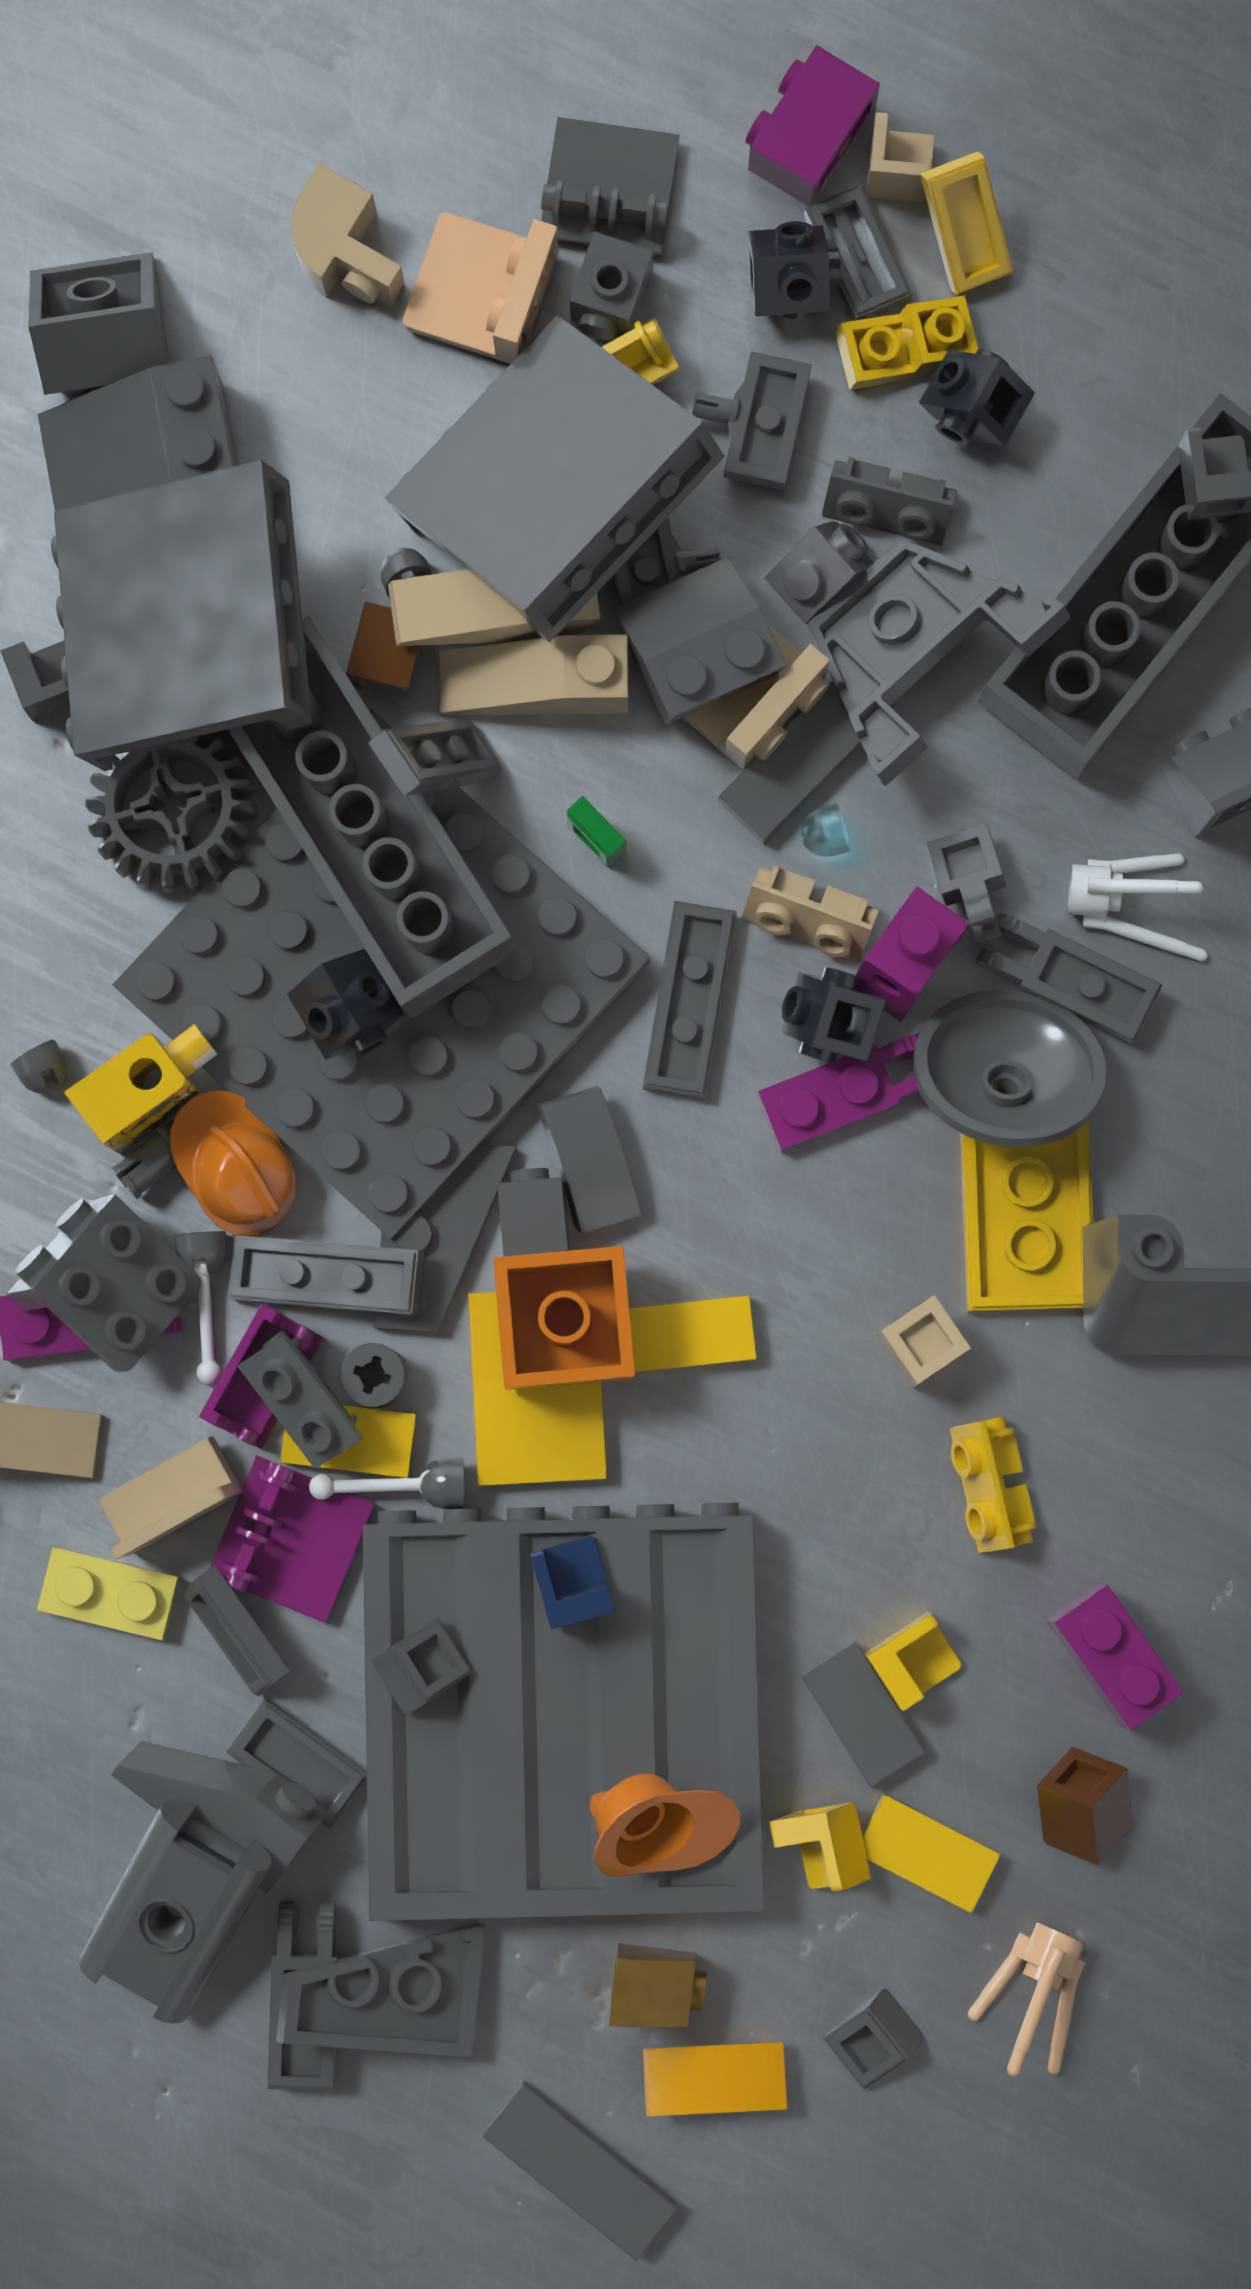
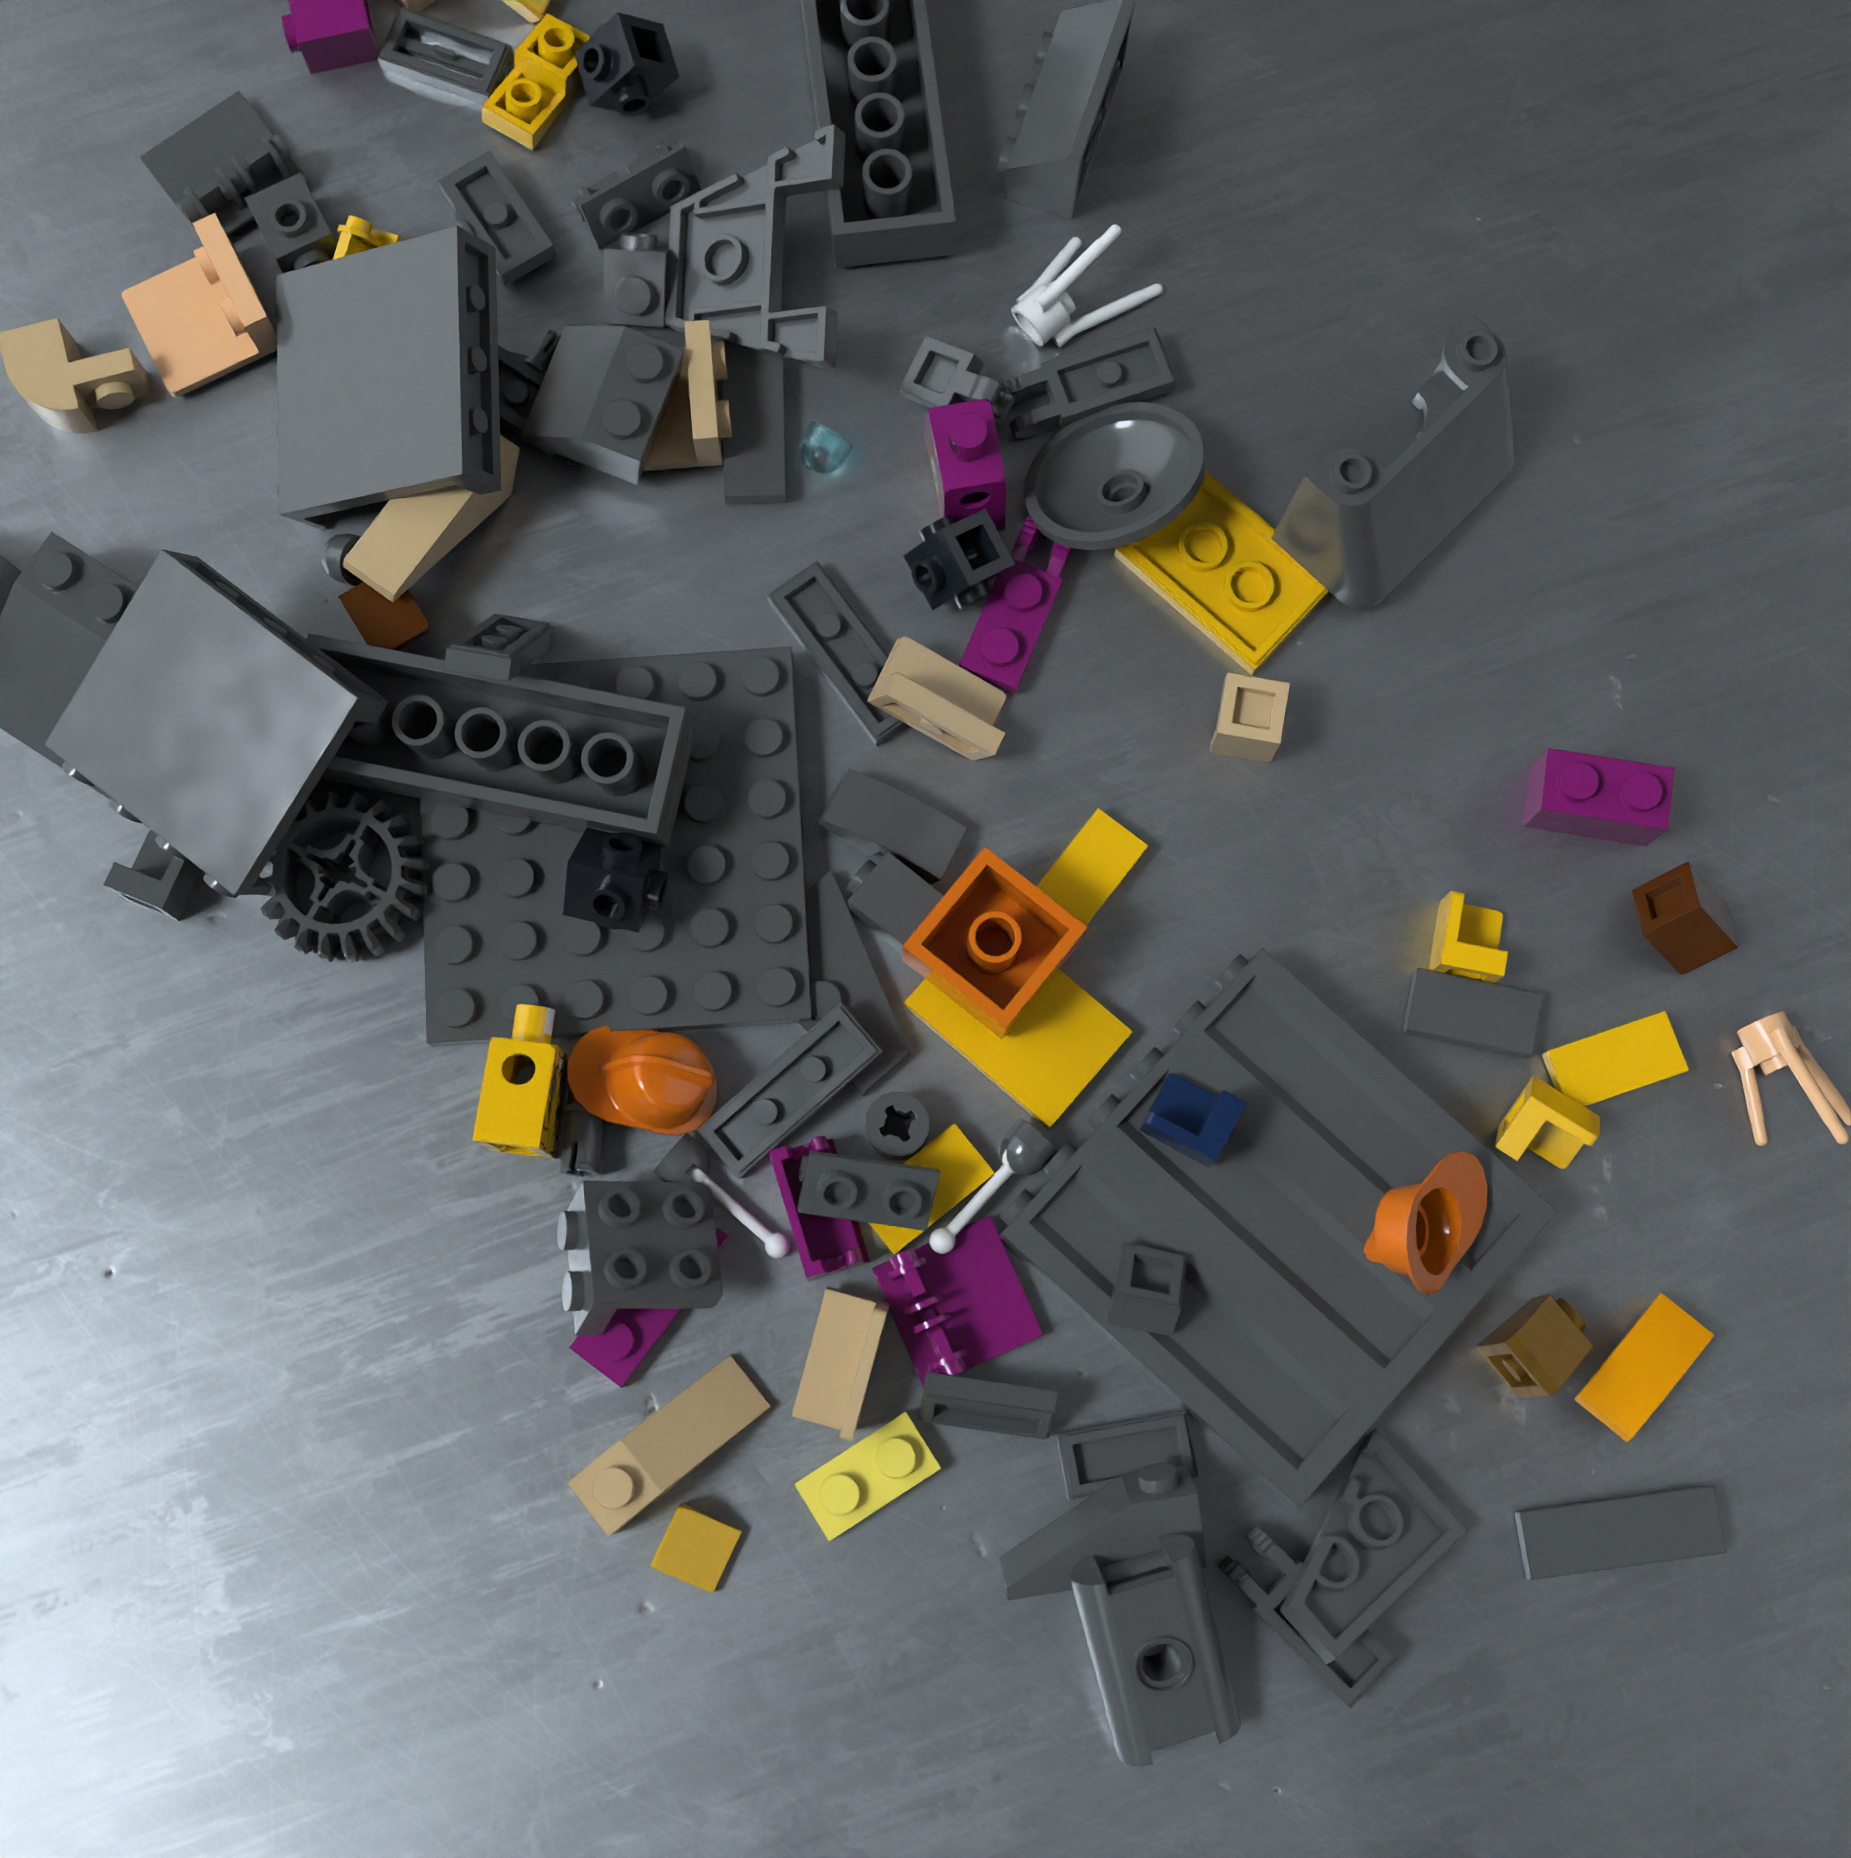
camera: 50 degrees left, 5 degrees down
dark grey hinge [10,1039,68,1094] -> none
tan slope [439,635,628,716] -> none
green tile [566,795,627,867] -> none
tan hinge [741,865,879,963] -> none
black brick [748,221,841,319] -> none
dark grey slope [823,1989,924,2090] -> none
yellow hinge [950,1416,1037,1554] -> none
none -> tan panel [867,636,1006,761]

